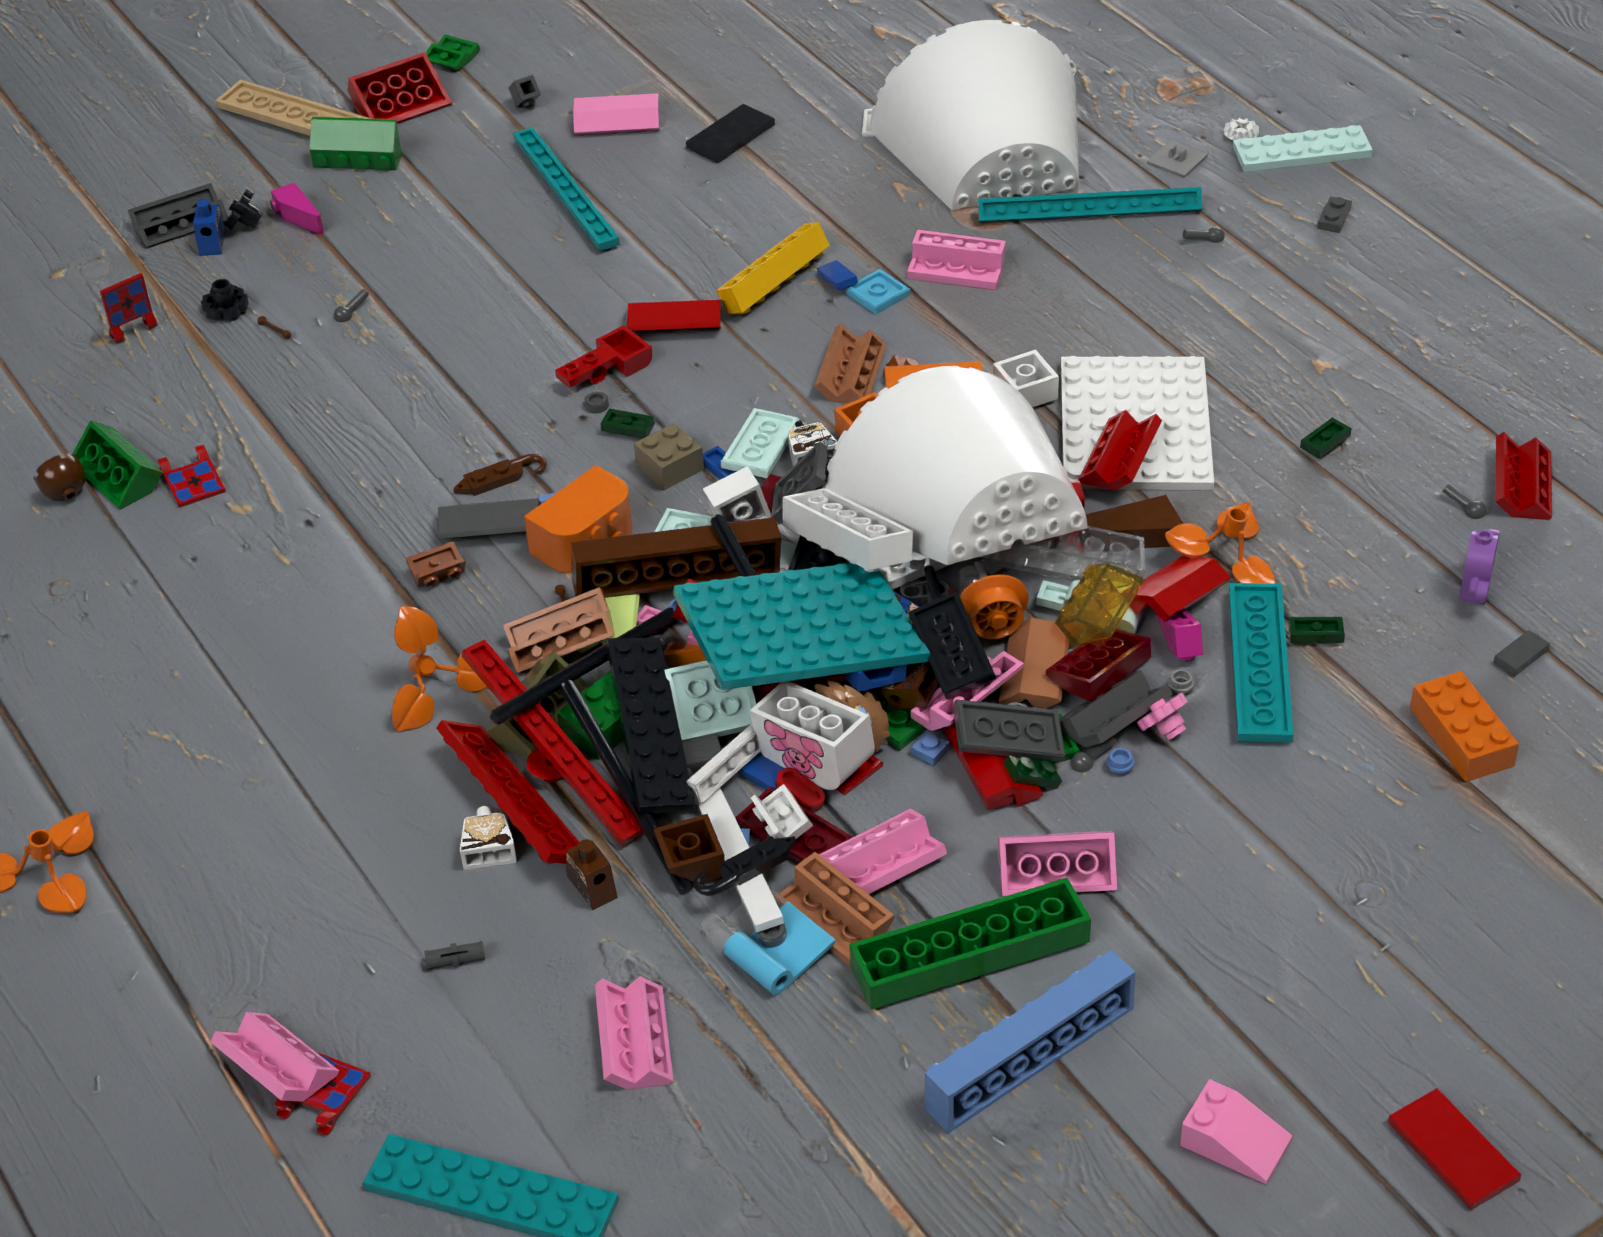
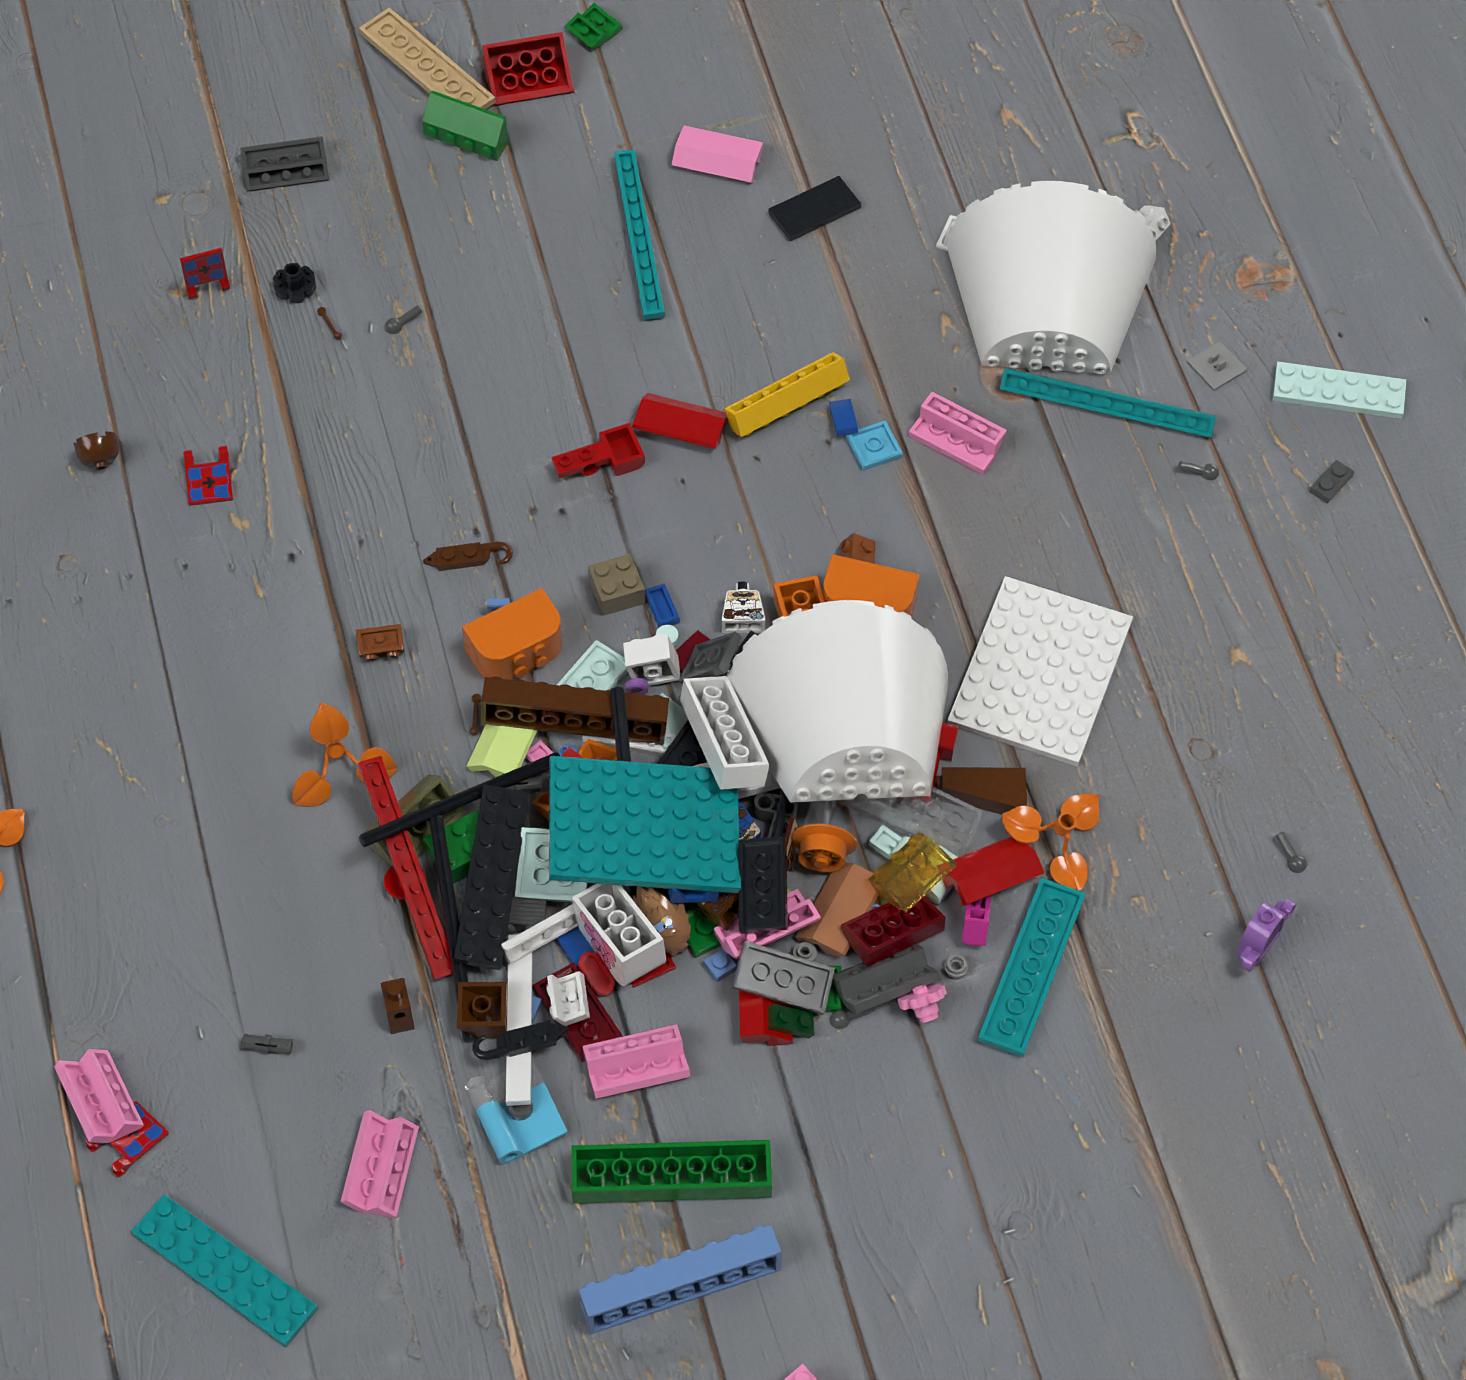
camera: 15 degrees right, 15 degrees up
green slope [72,420,163,509] -> none
blue torso [193,199,225,256] -> none
black plant [224,187,263,230] -> none
dark pink slope [270,182,324,234] -> none
red plate [436,720,579,864] -> none
dark grey slope [438,498,539,539] -> none
white torso [460,806,517,870] -> none
nougat slope [503,587,615,673] -> none
dark grey brick [508,75,541,108] -> none
dark grey tile [584,392,609,413] -> none
dark green plate [601,408,655,438] -> none
light aqua tile [721,408,800,478] -> none
nougat slope [774,852,895,967] -> none
nougat slope [814,323,886,403] -> none
white brick [993,350,1059,407] -> none
bright pink slope [997,831,1117,896] -> none
red slope [1078,410,1162,491] -> none
medium blue plate [1107,748,1134,774] -> none
white gear [1224,118,1259,140] -> none
dark green plate [1288,617,1345,643] -> none
dark green plate [1300,417,1352,459] -> none
orange brick [1410,671,1519,782] -> none
dark grey tile [1494,630,1550,676] -> none
red slope [1495,432,1552,520] -> none

